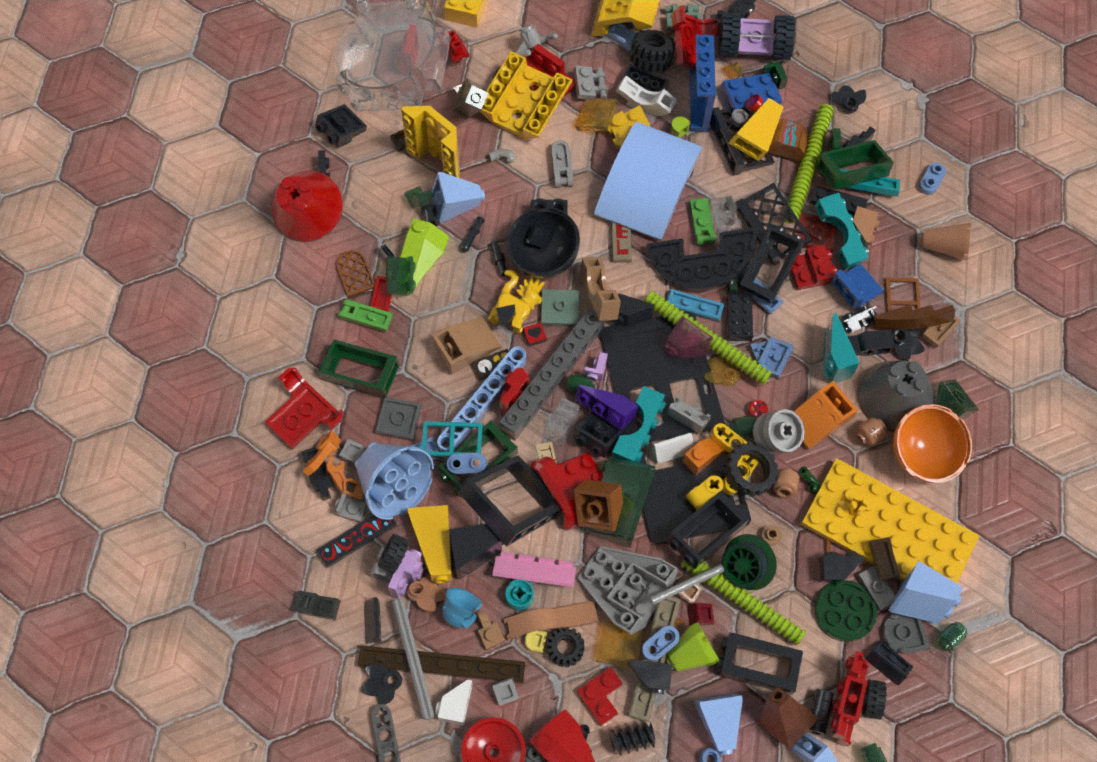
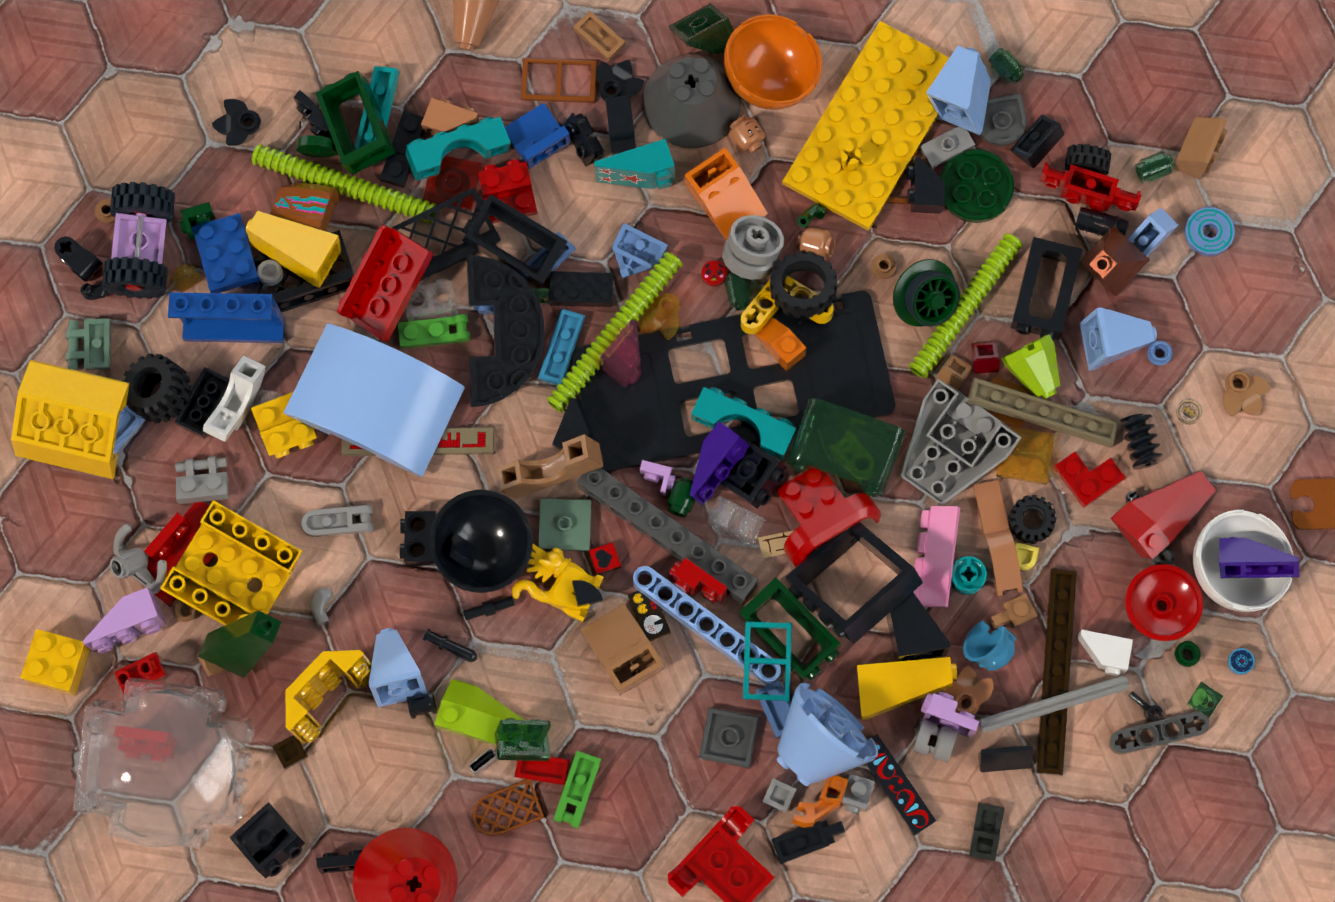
camera: 85 degrees left, 10 degrees up
orange piece [303,430,341,476] -> none
dark green piece [319,339,400,398] -> none
black plate [362,664,402,705] -> none
black tyre [378,533,409,574] -> none
clear green bracket [404,186,434,209] -> none
medium blue plate [447,453,487,474] -> none
light grey plate [492,677,519,706] -> none
dark orange slope [574,480,623,531] -> none
clear yellow plate [575,99,619,131] -> none
black slope [627,659,672,694] -> none
medium blue plate [641,626,680,661] -> none
light grey bar [649,564,724,605] -> none
white slope [653,433,694,464] -> none
light grey hinge [667,396,711,434] -> none
black piece [667,491,749,569] -> none
lime brick [670,116,690,138] -> none
red piece [671,5,720,69] -> none
yellow piece [686,476,723,510] -> none
red tile [745,94,763,112] -> none
dark brown tile [868,537,900,582] -> none
reddish brown slope [874,305,956,330] -> none
medium blue plate [919,163,946,195] -> none
none -> lavender slope [83,588,167,654]
none -> red bracket [337,225,434,342]
none -> black hand [1129,691,1163,721]

